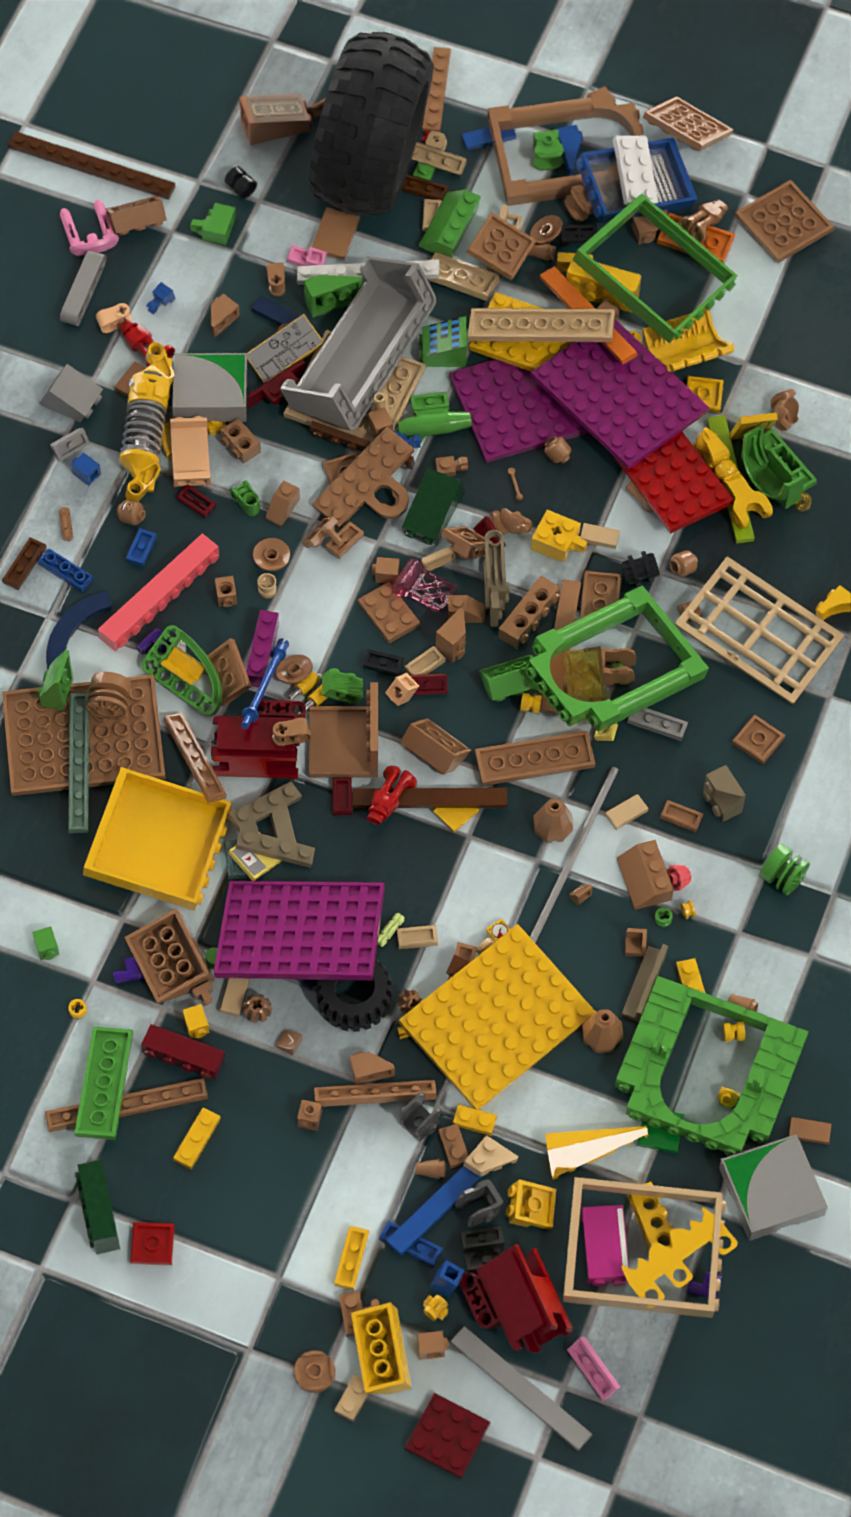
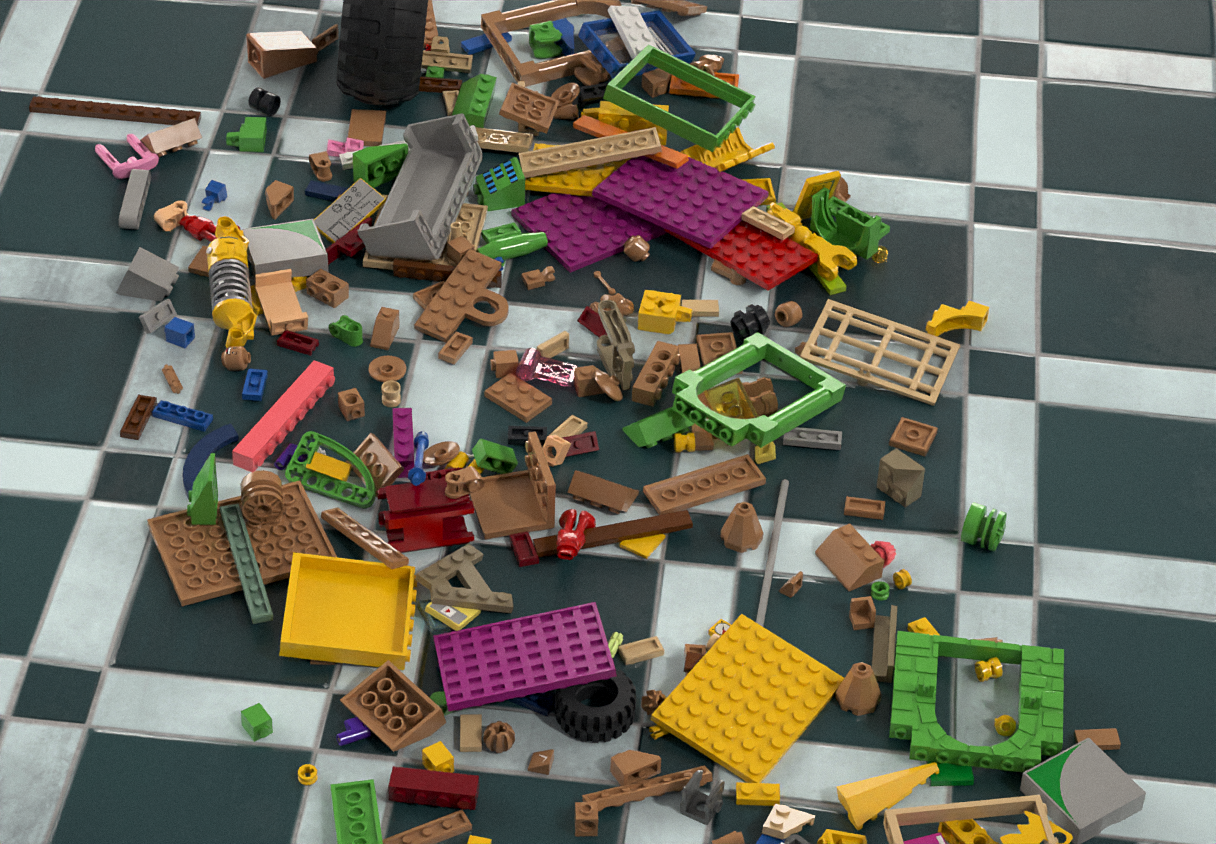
camera: 15 degrees left, 20 degrees down
medium nougat tile [191,981,213,1006] -> none
medium nougat plate [302,516,344,548] -> none
dark green slope [402,468,465,545] -> none
medium nougat slope [436,608,466,664] -> none
medium nougat plate [438,1124,469,1169] -> none
medium nougat plate [441,526,493,559] -> none
tan tile [605,794,649,830] -> none
medium nougat plate [735,180,834,263] -> none
none -> medium nougat dish [594,370,623,401]
none -> tan plate [742,206,795,240]

